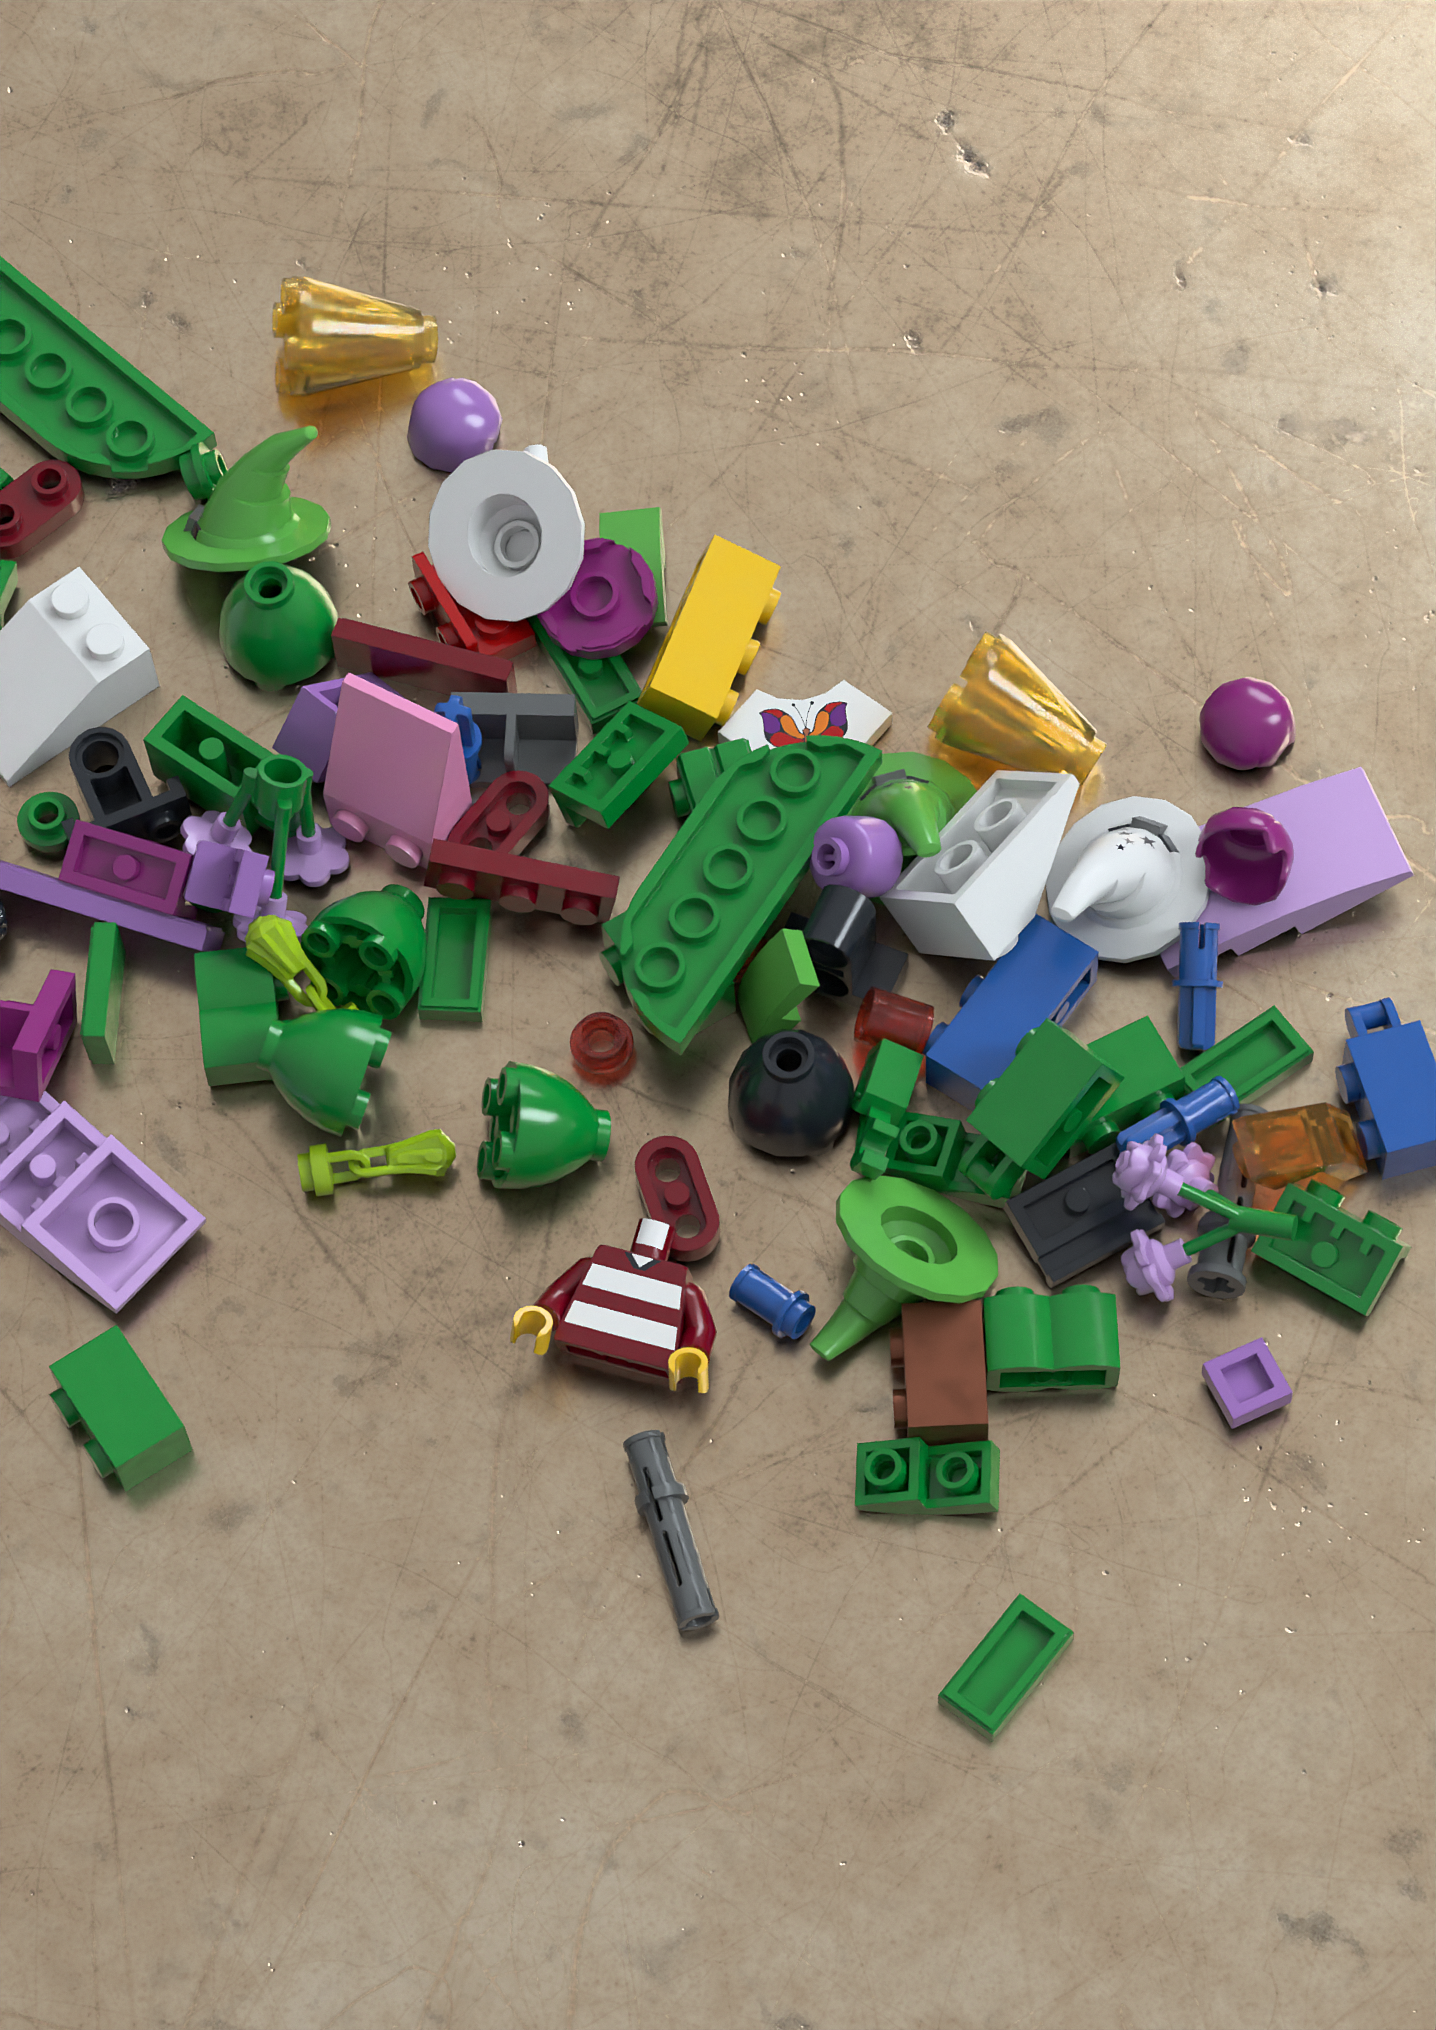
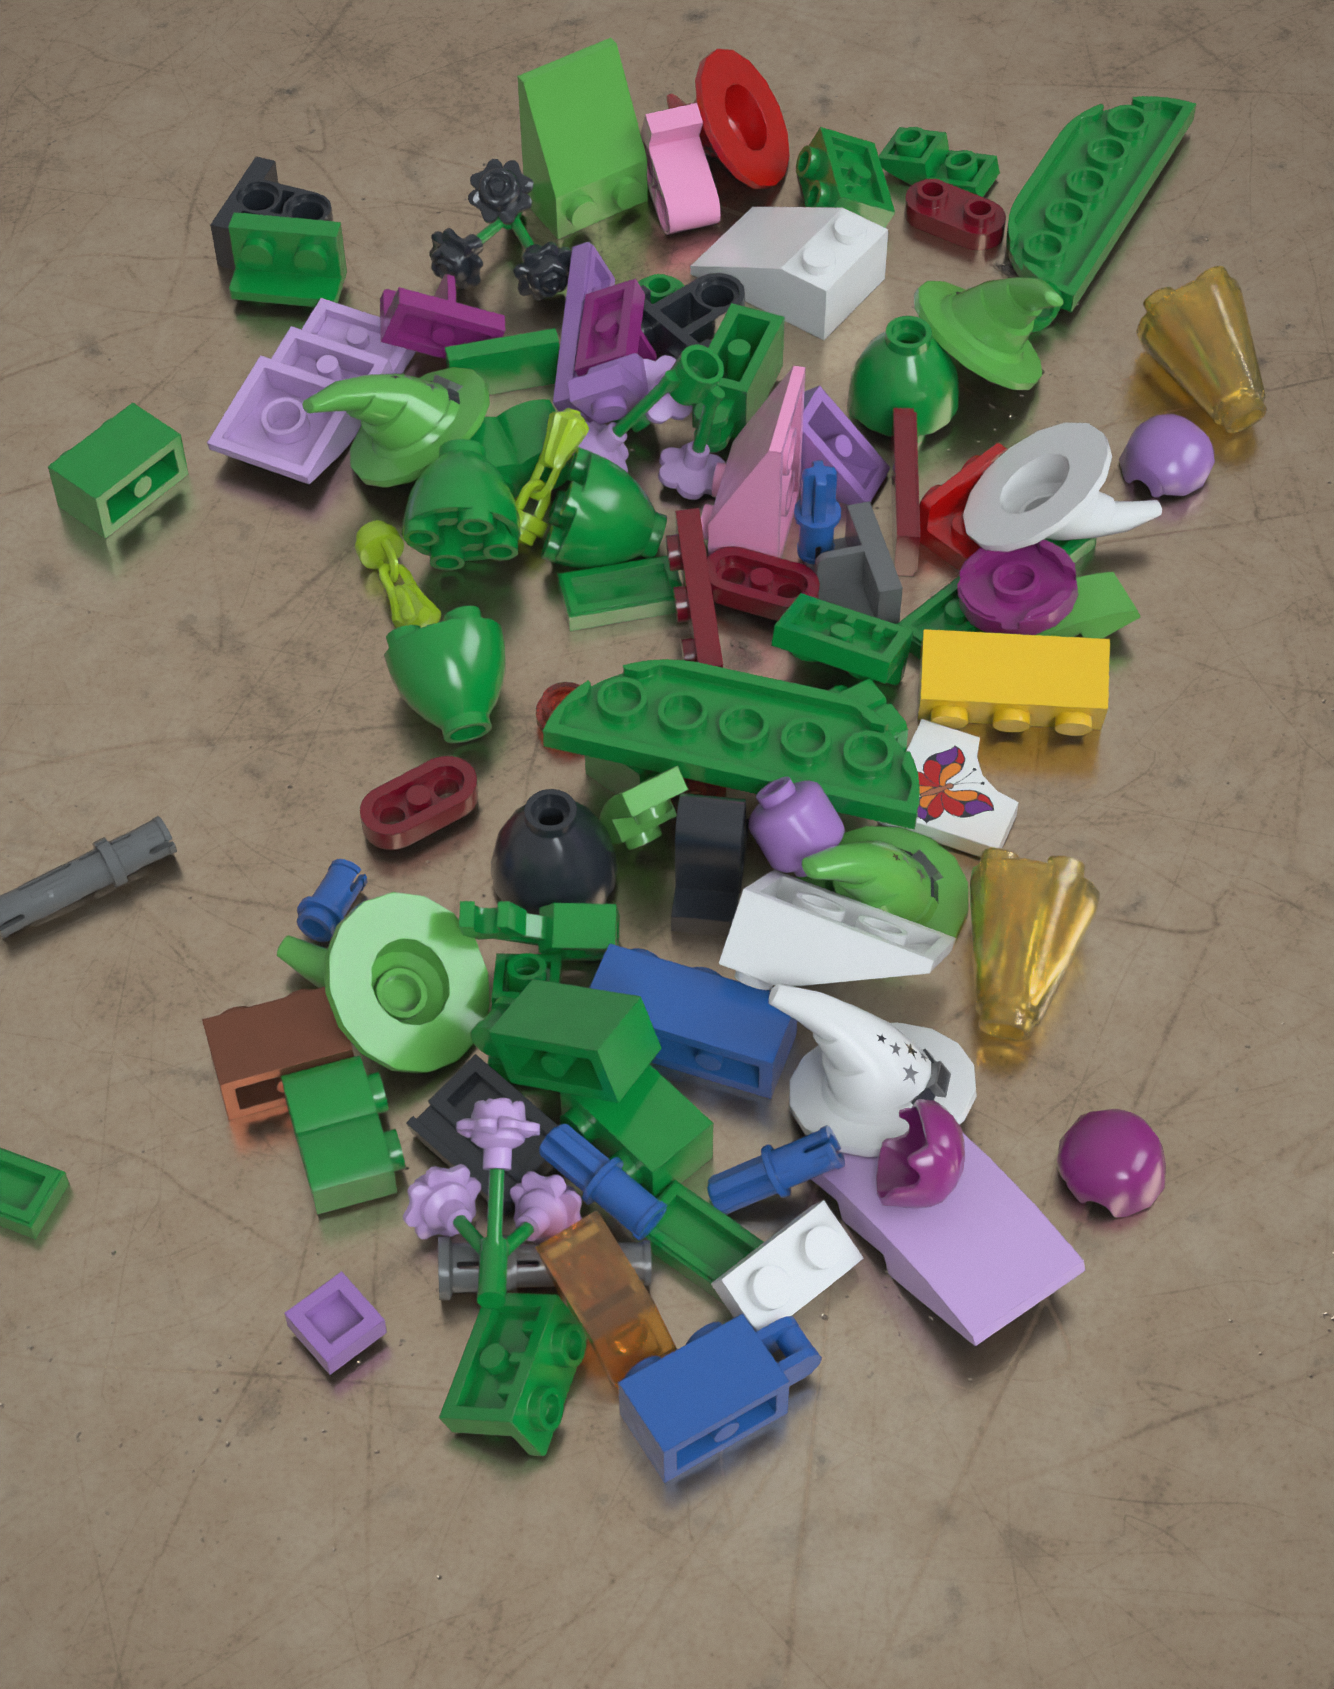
camera: 70 degrees right, 10 degrees down
torso [510,1218,717,1394] -> none
clear red beam [854,986,934,1054] -> none
green slope [855,1437,1000,1515] -> none
none -> bright green piece [302,367,490,488]
none -> white plate [711,1201,864,1332]

